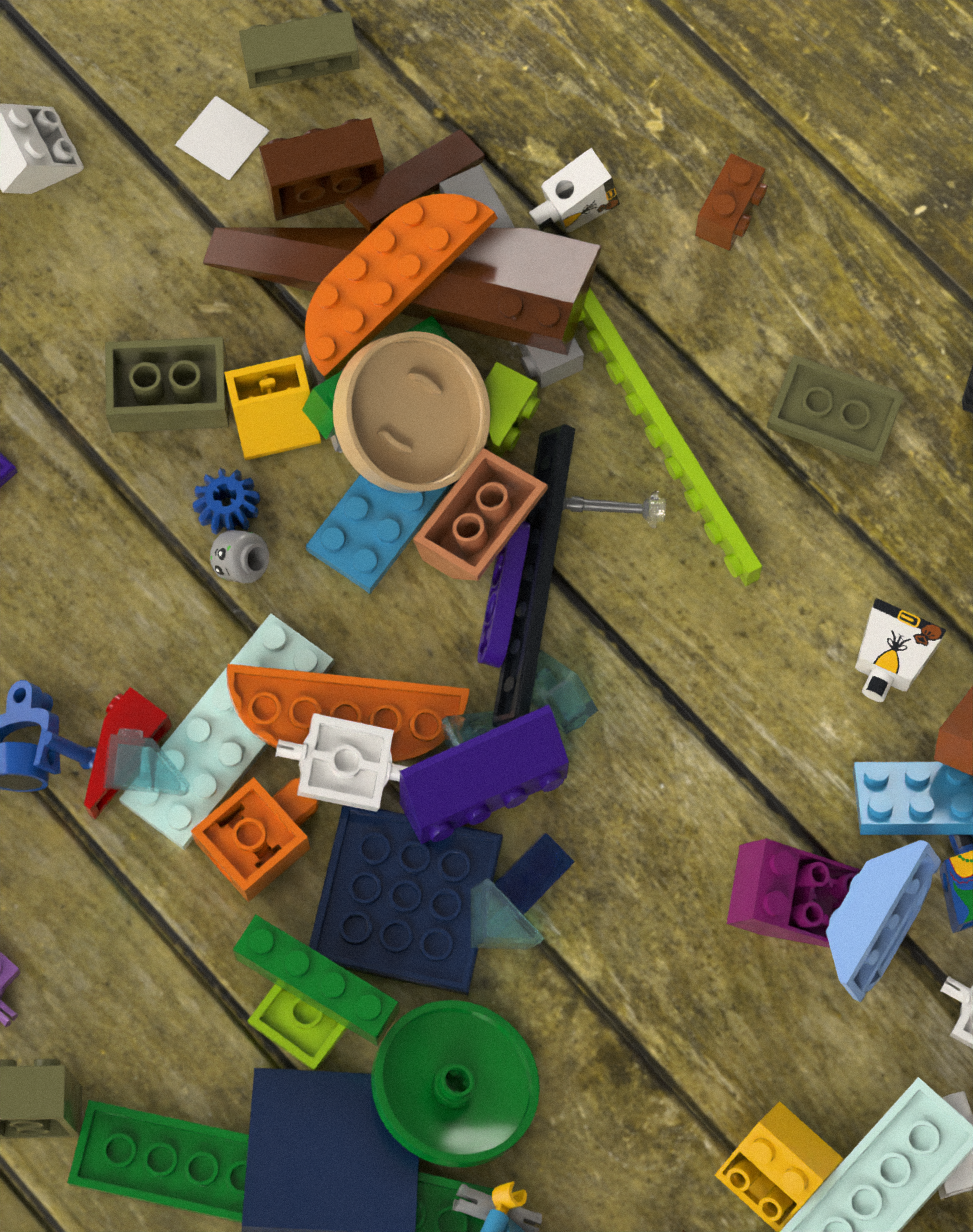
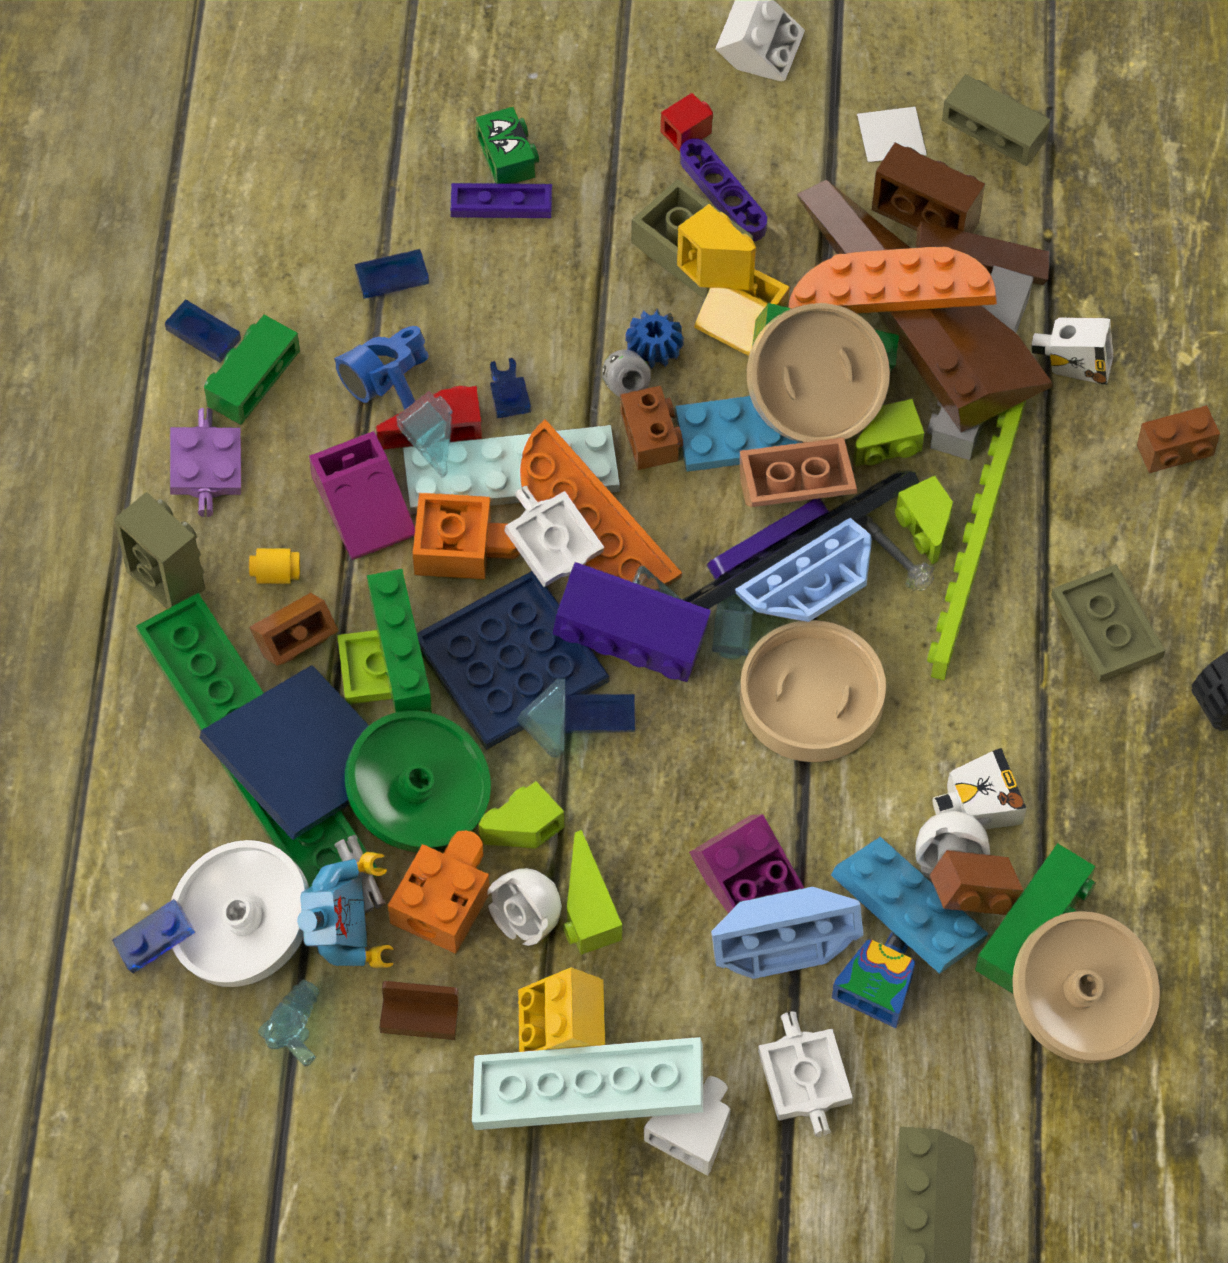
camera: 45 degrees right, 10 degrees down
none -> yellow brick [249,548,300,584]
none -> dark orange brick [249,593,339,666]
none -> magenta slope [309,431,415,560]
none -> orange brick [388,830,490,954]
none -> lime slope [479,781,565,849]
none -> white cylinder [487,868,562,946]
none -> clear blue plate [490,358,531,419]
none -> lime slope [563,830,622,955]
none -> dark orange brick [620,386,683,470]
none -> red brick [660,93,713,152]
none -> yellow slope [677,204,756,290]
none -> dark purple beam [680,139,767,241]
none -> light blue wedge [735,518,872,622]
none -> tan piece [740,620,886,762]
none -> lime slope [895,475,953,564]
none -> white cylinder [915,811,990,879]

